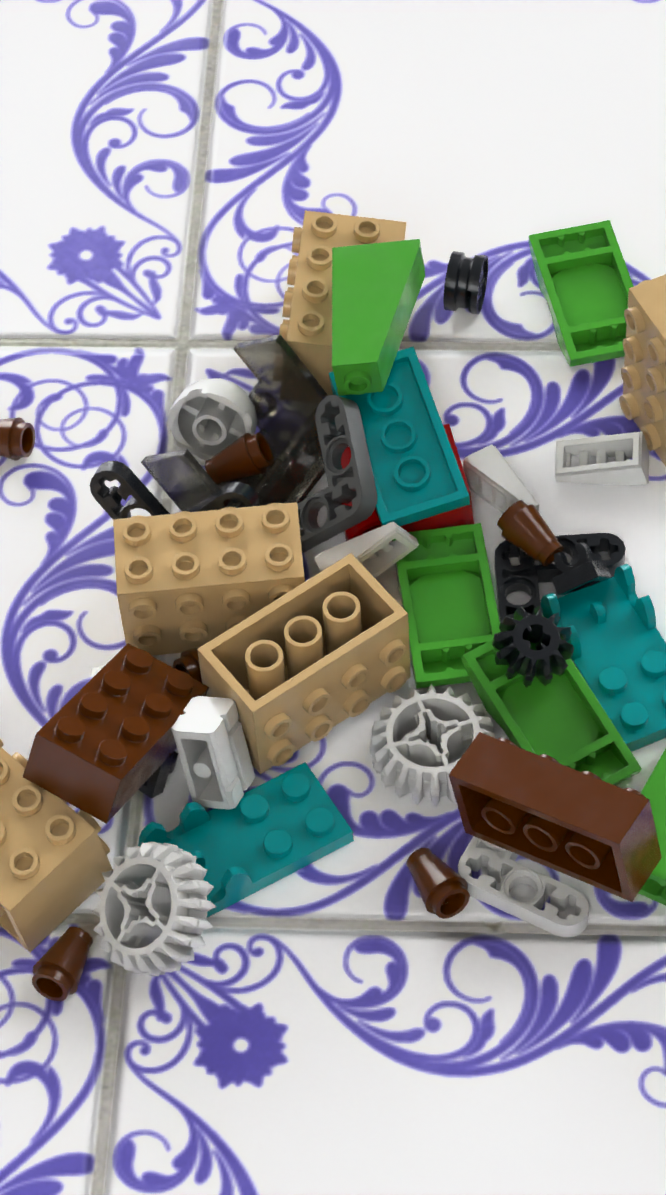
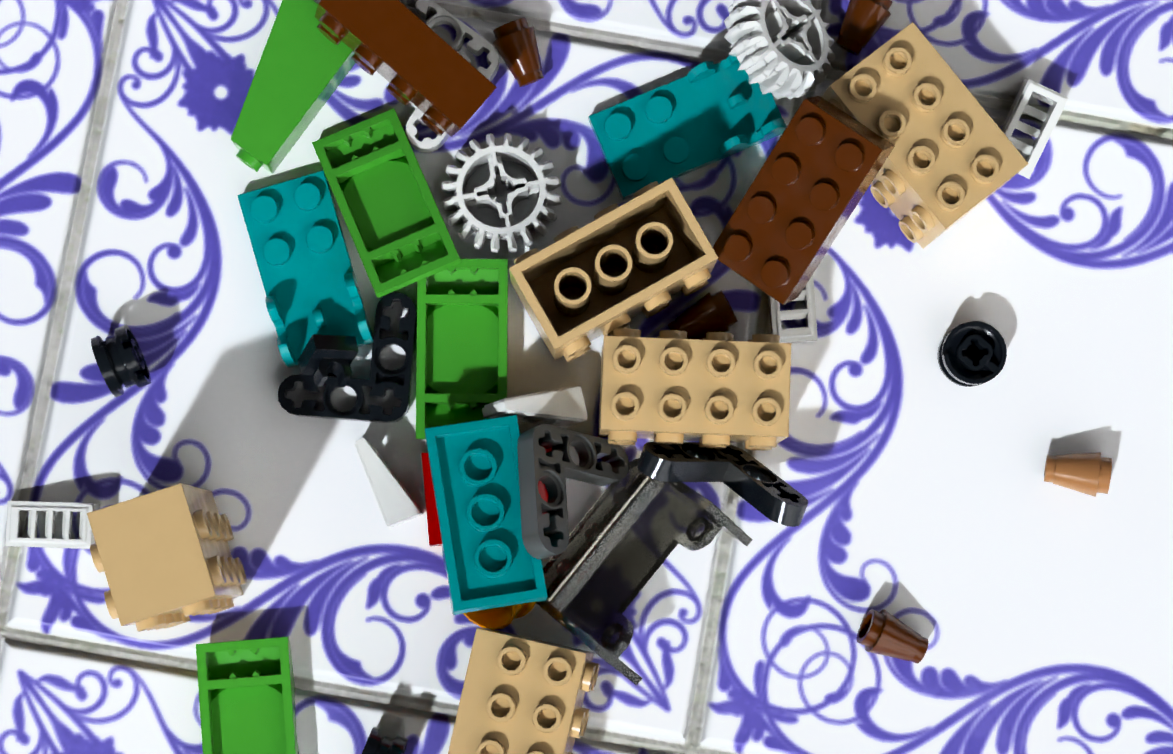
camera: 175 degrees right, 30 degrees up
white cylinder [167,378,257,466] -> none
white brick [171,696,255,810] -> none
reddish brown cone [205,432,274,485] -> none
bright green slope [332,239,425,396] -> none
black gear [492,605,574,687] -> none
reddish brown cone [497,500,564,566] -> none
white slope [554,431,649,486] -> none

